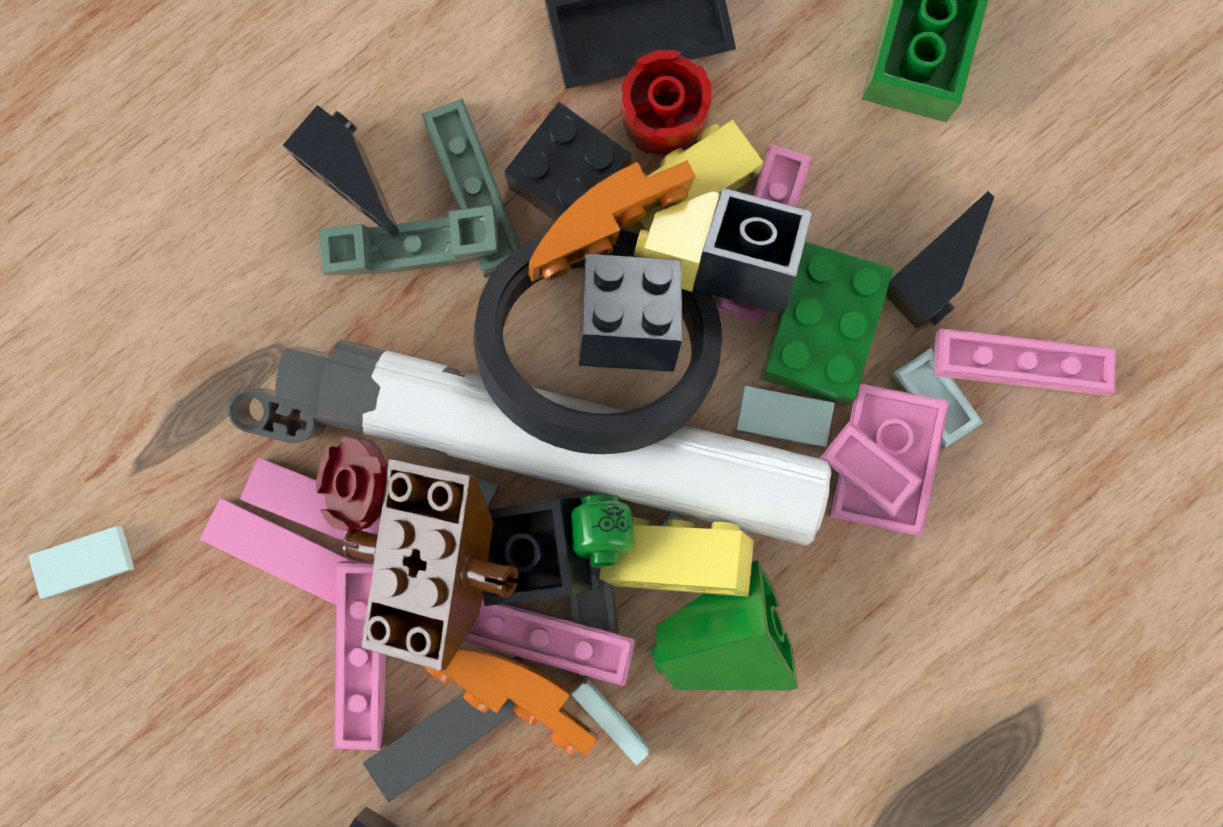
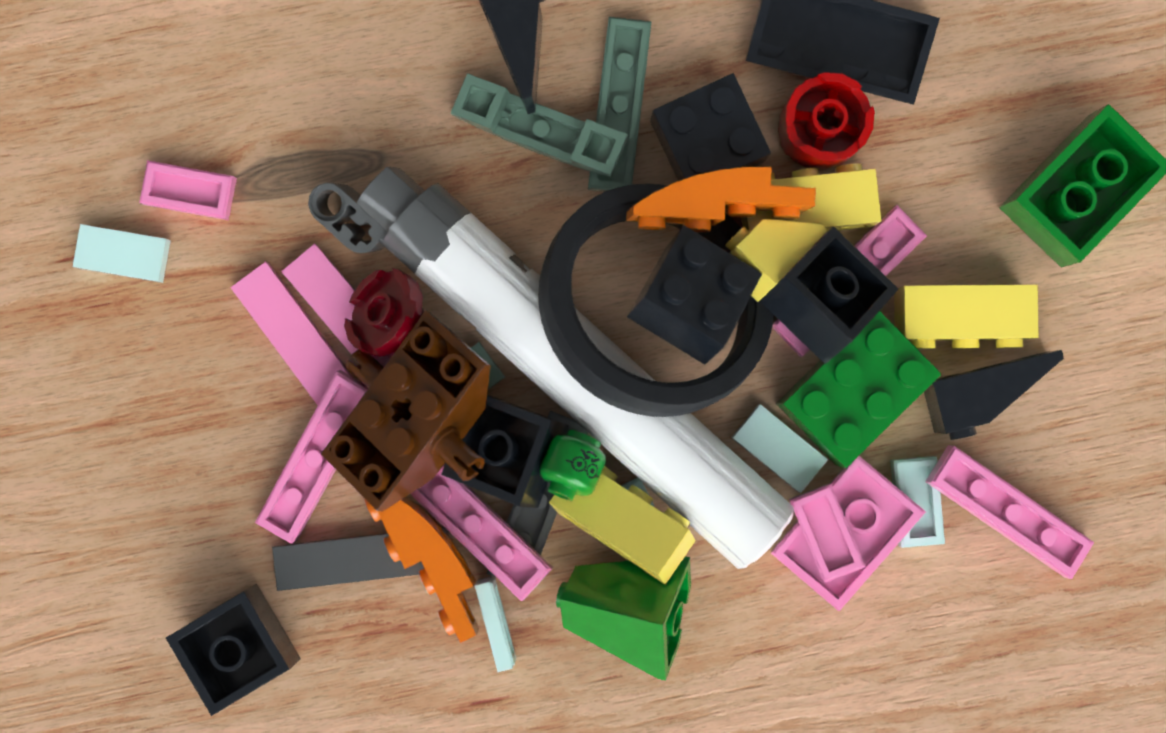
camera: 20 degrees right, 5 degrees up
none -> bright pink tile [139,160,237,221]
none -> light yellow brick [894,285,1039,349]

